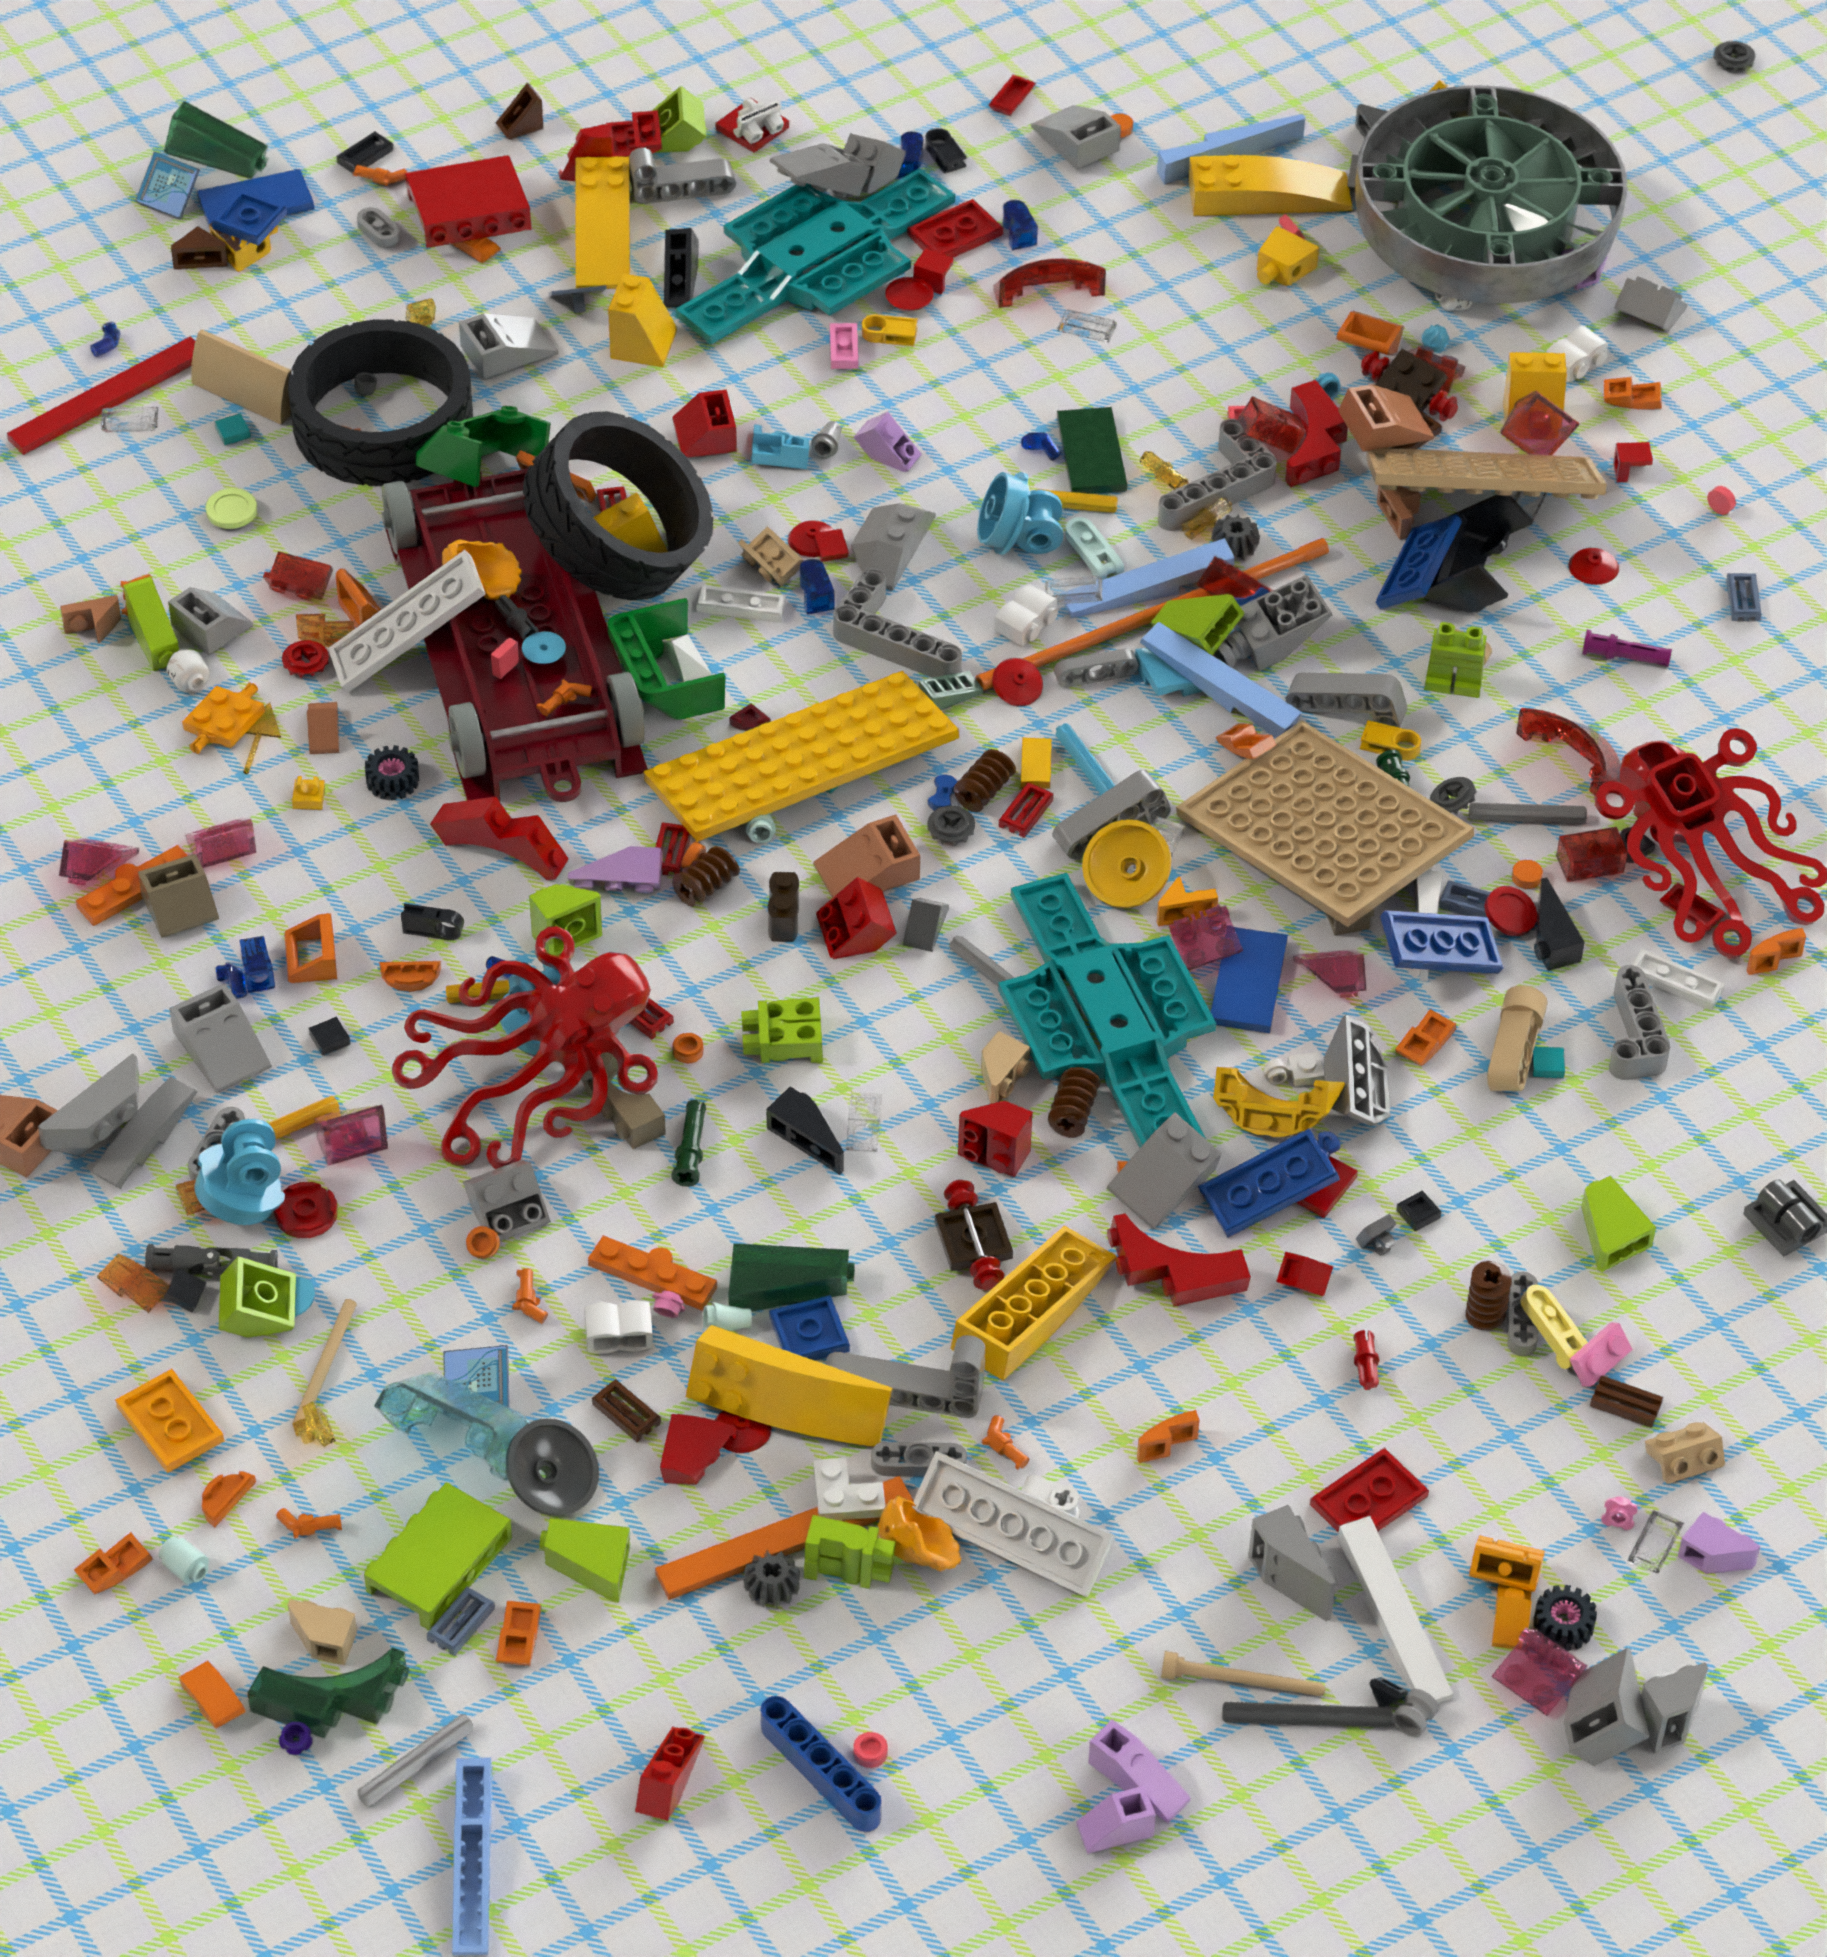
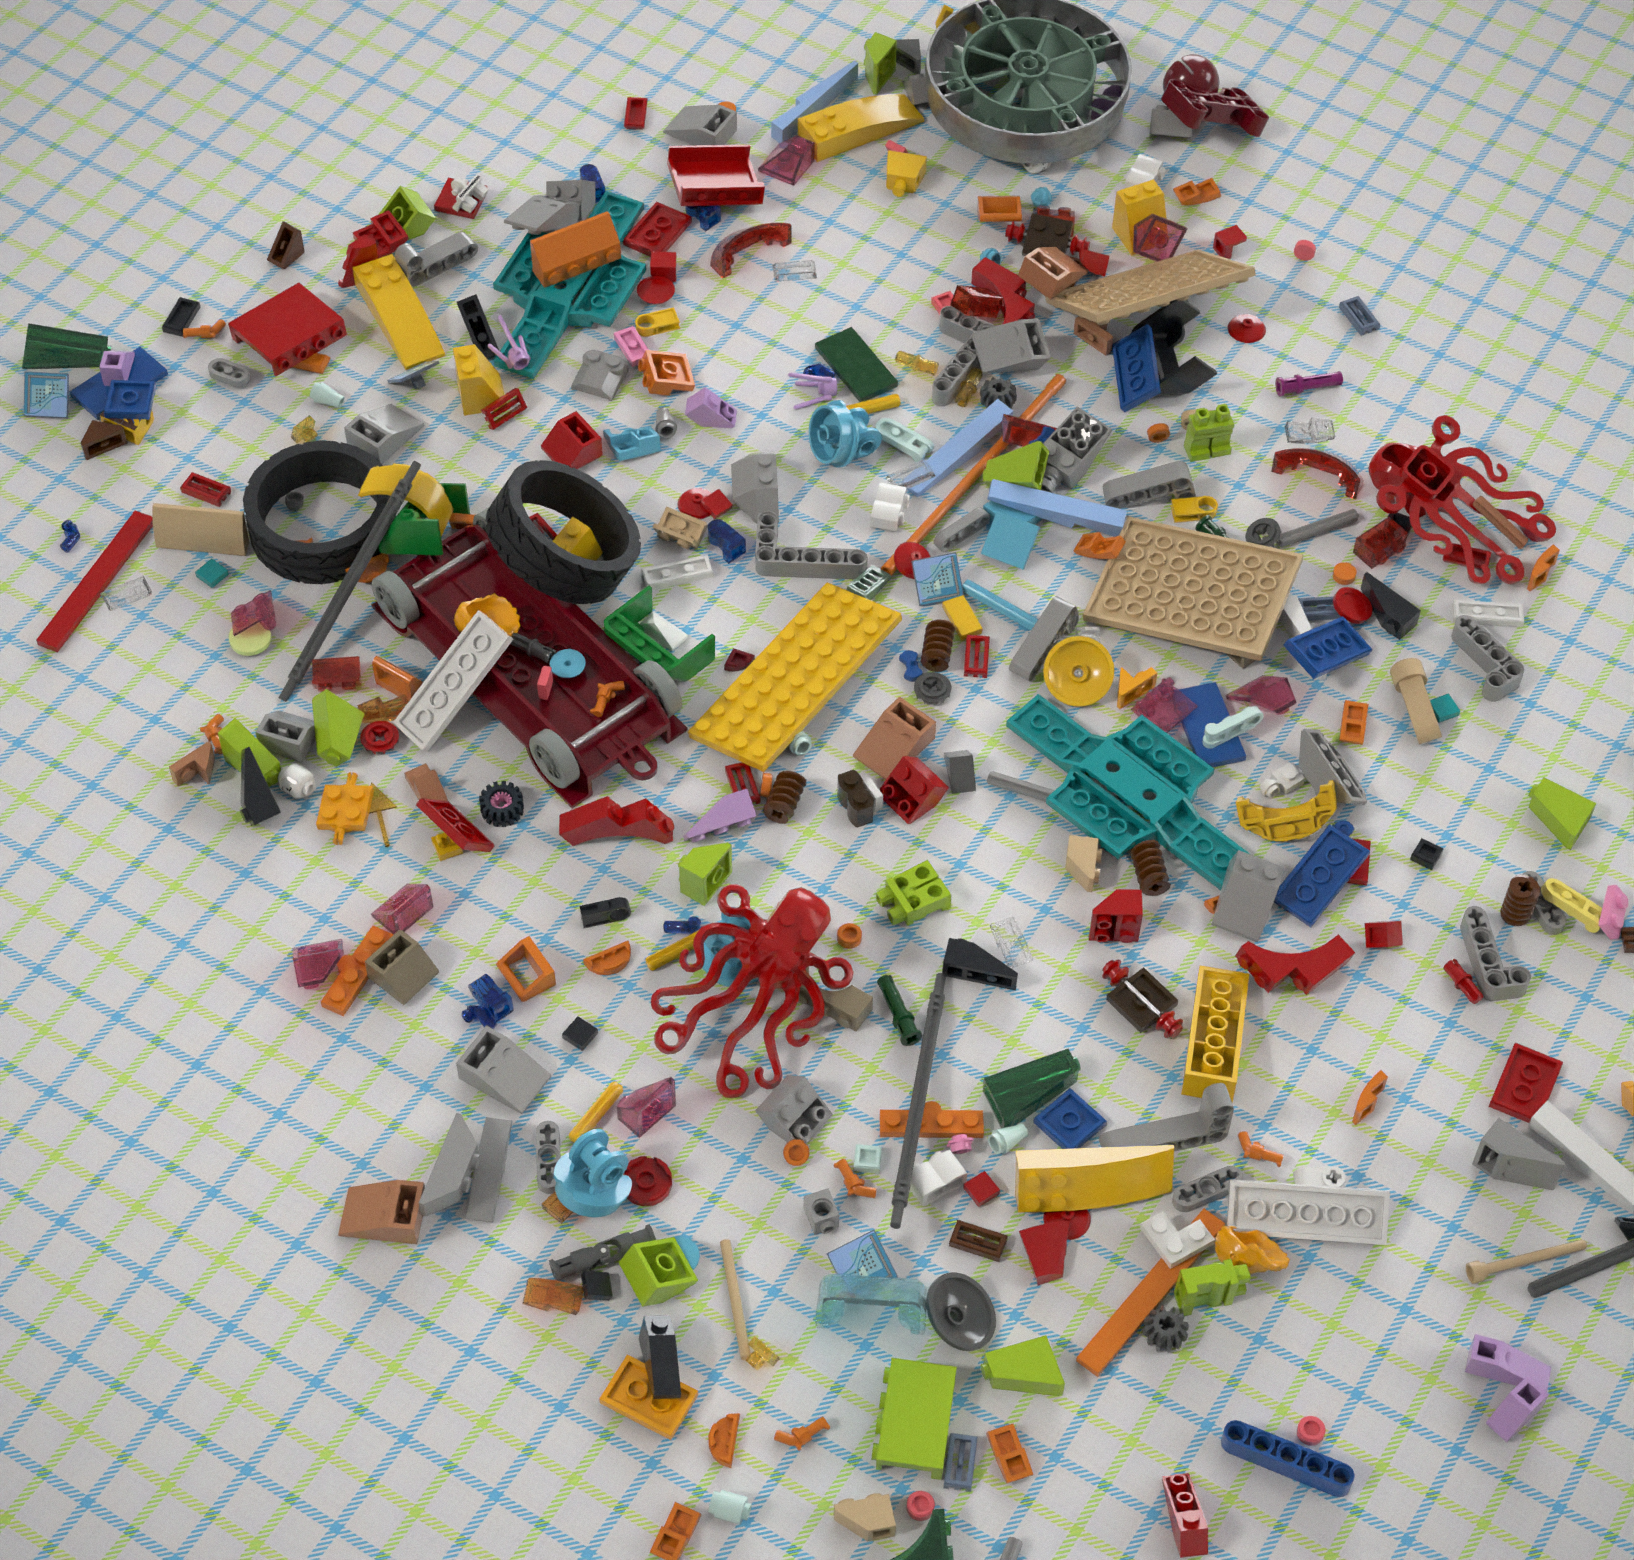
camera: 25 degrees left, 5 degrees up
black piece [925,128,967,174] -> none
flat silver tile [1355,1213,1396,1256] -> none
none -> lavender slope [99,350,135,386]
none -> red tile [180,472,231,507]
none -> clear pink hinge [231,590,276,636]
none -> black slope [240,747,281,826]
none -> dark grey axle [278,461,421,702]
none -> light aqua cone [310,382,344,408]
none -> lime slope [312,689,364,767]
none -> orange tile [345,553,389,584]
none -> yellow windscreen [358,463,453,537]
none -> red tile [416,798,495,852]
none -> red tile [481,388,527,430]
none -> lavender plant [488,315,531,370]
none -> orange slope [530,211,621,288]
none -> light grey slope [571,350,629,401]
none -> orange plate [638,350,695,395]
none -> black slope [639,1315,681,1399]
none -> red panel [667,145,765,206]
none -> clear pink slope [758,135,815,186]
none -> lavender plant [788,373,837,409]
none -> light grey brick [803,1188,839,1235]
none -> light aqua tile [853,1144,882,1174]
none -> lime slope [864,32,897,95]
none -> white tile [864,778,883,812]
none -> dark grey axle [890,973,946,1229]
none -> coral tile [906,1491,935,1521]
none -> piece [911,552,964,606]
none -> red tile [963,1171,1000,1207]
none -> light grey slope [972,318,1051,374]
none -> medium azure tile [981,511,1040,570]
none -> red brick [1079,249,1110,277]
none -> orange tile [1147,423,1170,443]
none -> dark red beam [1161,54,1269,137]
none -> light aqua plate [1202,706,1264,749]
none -> clear slope [1284,417,1335,444]
none -> light grey beam [1460,906,1531,1001]
none -> nougat axle [1473,496,1528,549]

